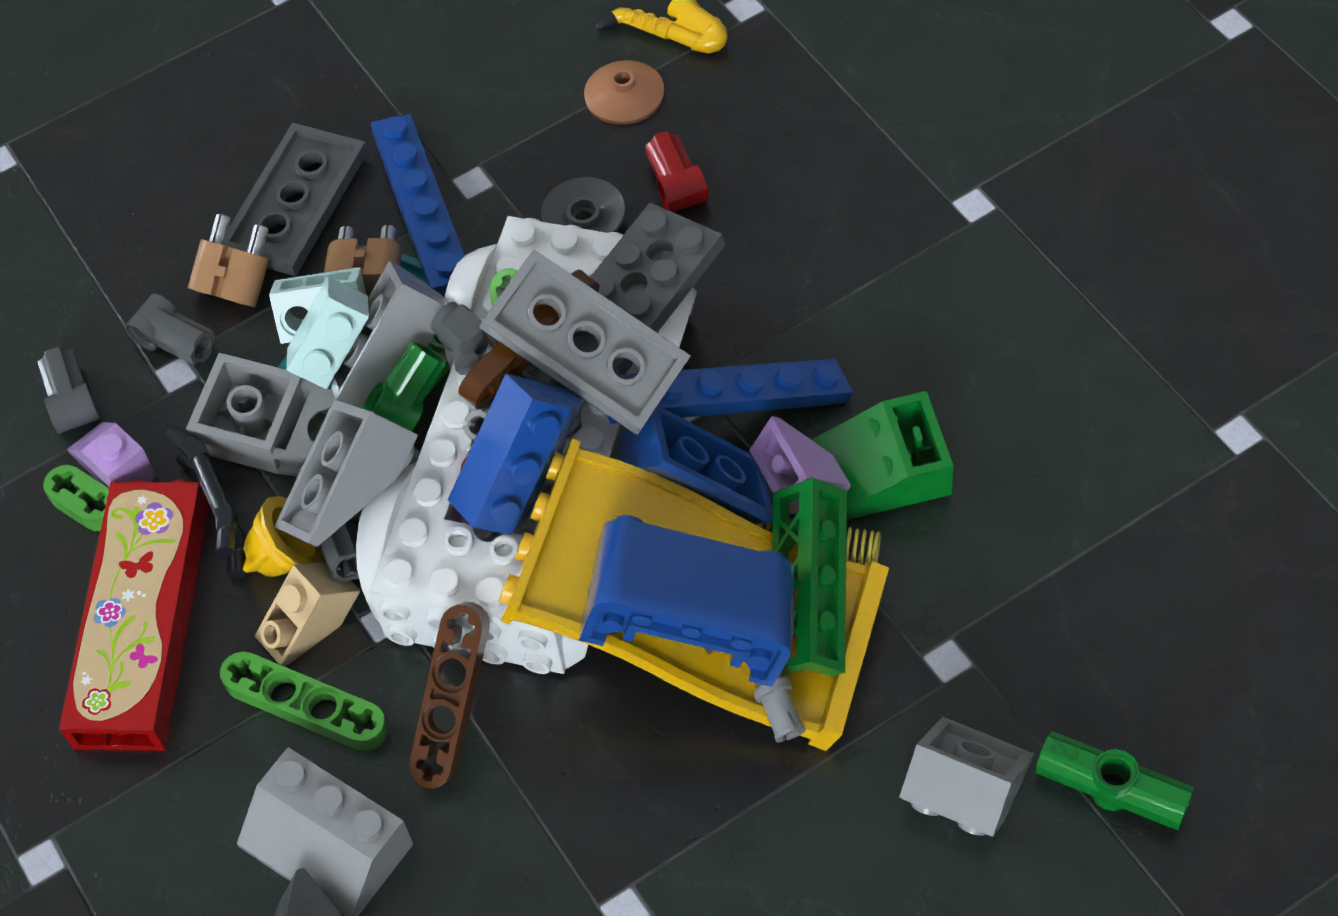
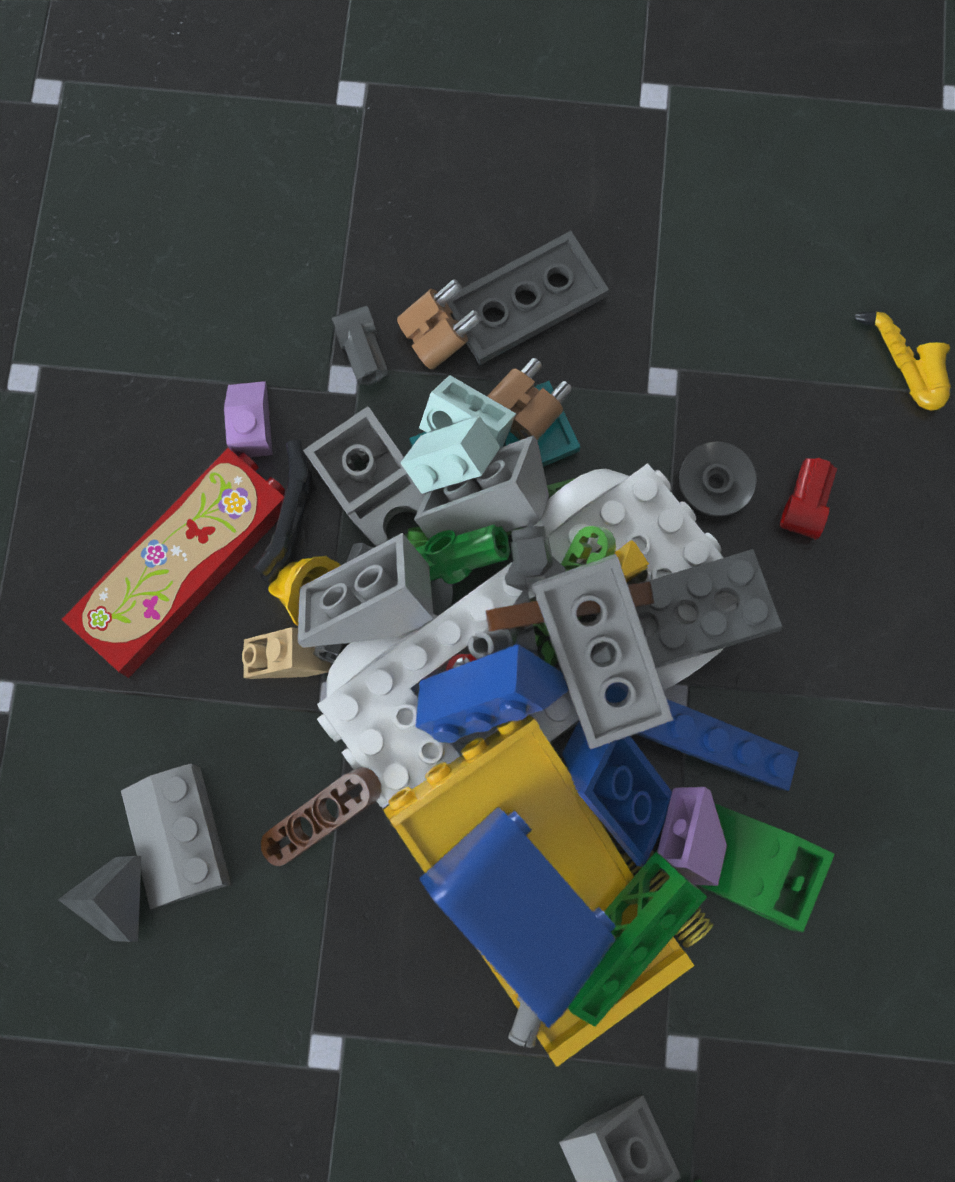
camera: 30 degrees right, 20 degrees up
dark grey piece [38,347,101,434] -> none
bright green beam [43,465,109,531] -> none
bright green beam [220,651,389,751] -> none
blue plate [371,114,465,297] -> none
nougat dish [584,60,665,125] -> none

